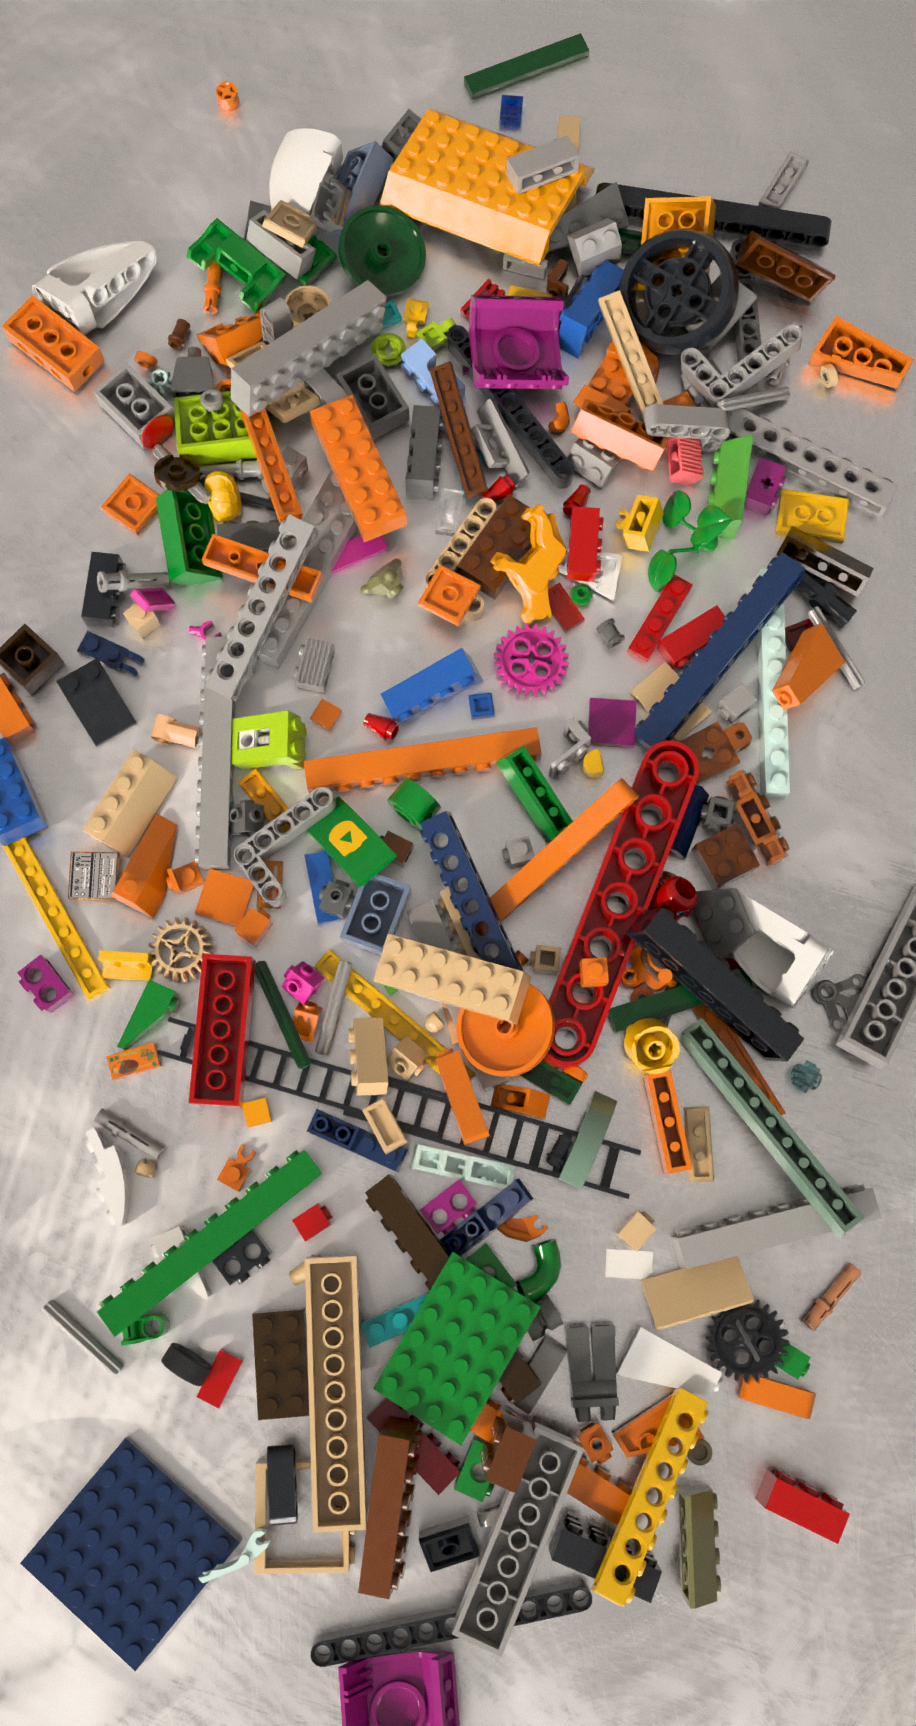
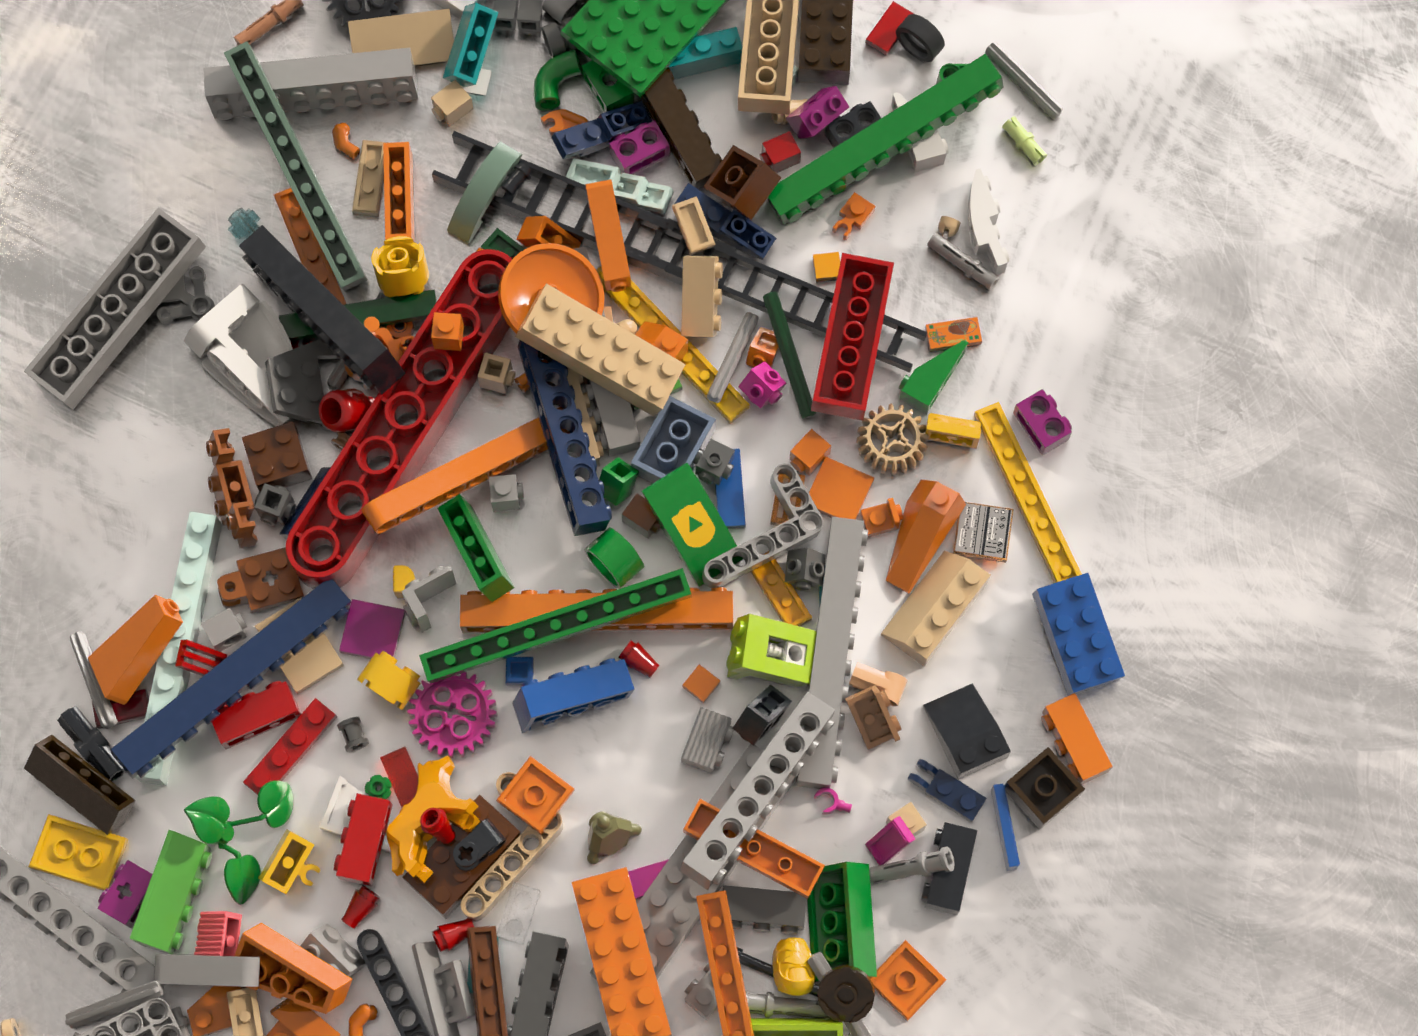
camera: 170 degrees left, 5 degrees down
tan brick [386,1036,429,1081] -> none
none -> red tile [175,639,228,676]
none -> orange arm [332,123,360,159]
none -> yellow brick [357,651,421,710]
none -> green brick [419,568,692,683]
none -> red cone [420,807,455,844]
none -> teal brick [443,3,499,87]
none -> black piece [453,819,507,871]
none -> green brick [599,457,639,506]
none -> orange slope [635,321,688,361]
none -> reddish brown brick [704,145,782,220]
none -> black brick [732,684,792,746]
none -> magenta brick [786,86,849,139]
none -> medium nougat bracket [845,685,902,750]
none -> blue tile [991,784,1020,871]
none -> yellowish green pin [1002,116,1047,166]

